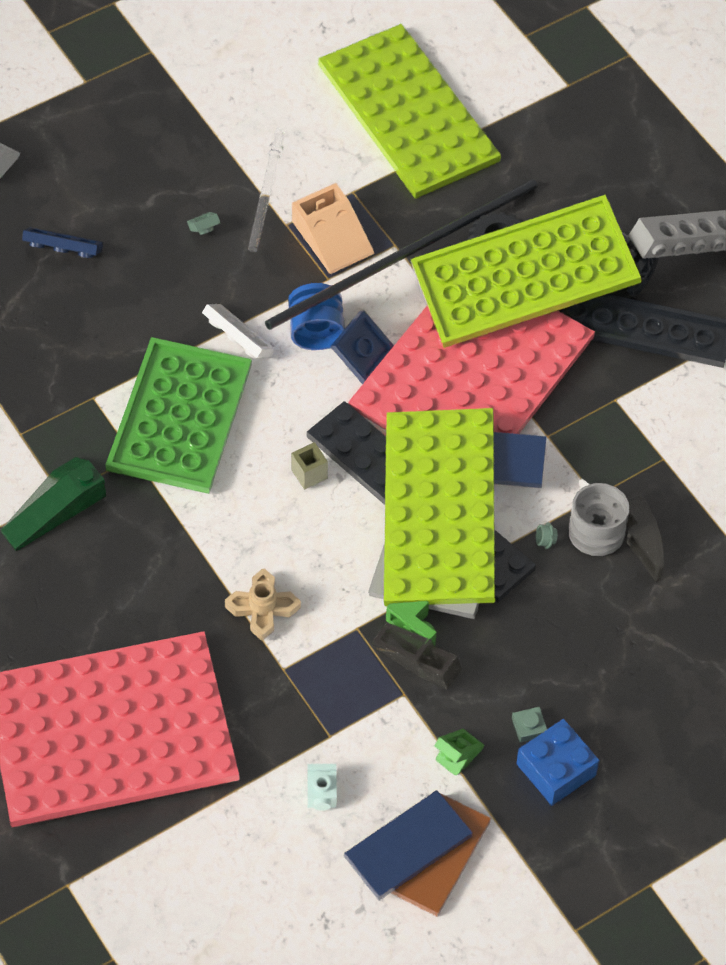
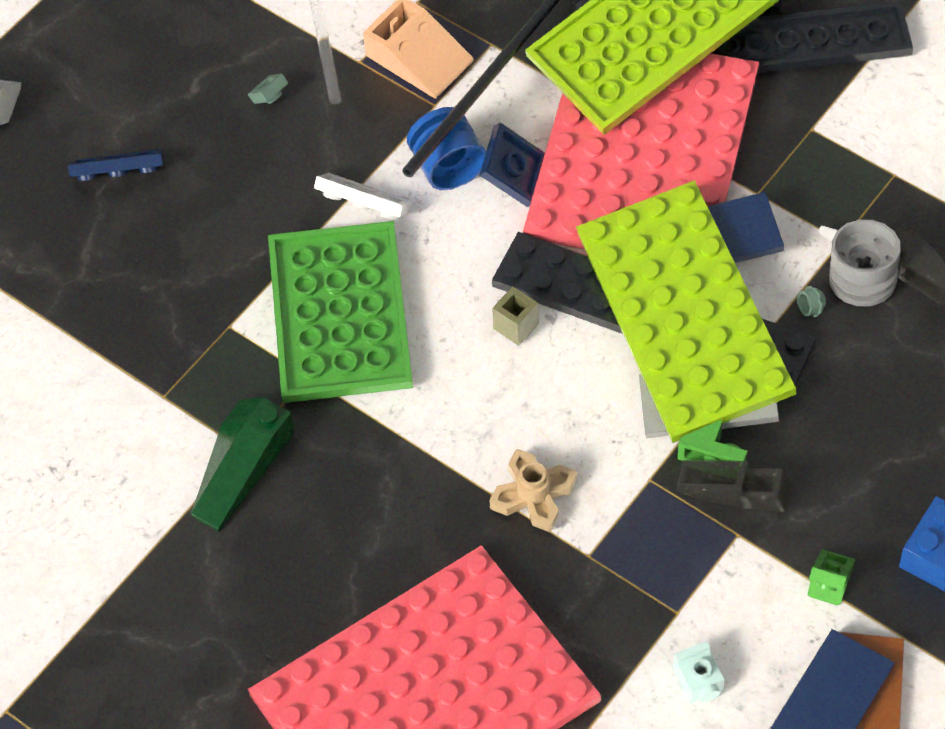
camera: 15 degrees left, 0 degrees up
sand green plate [512,707,547,743] -> none

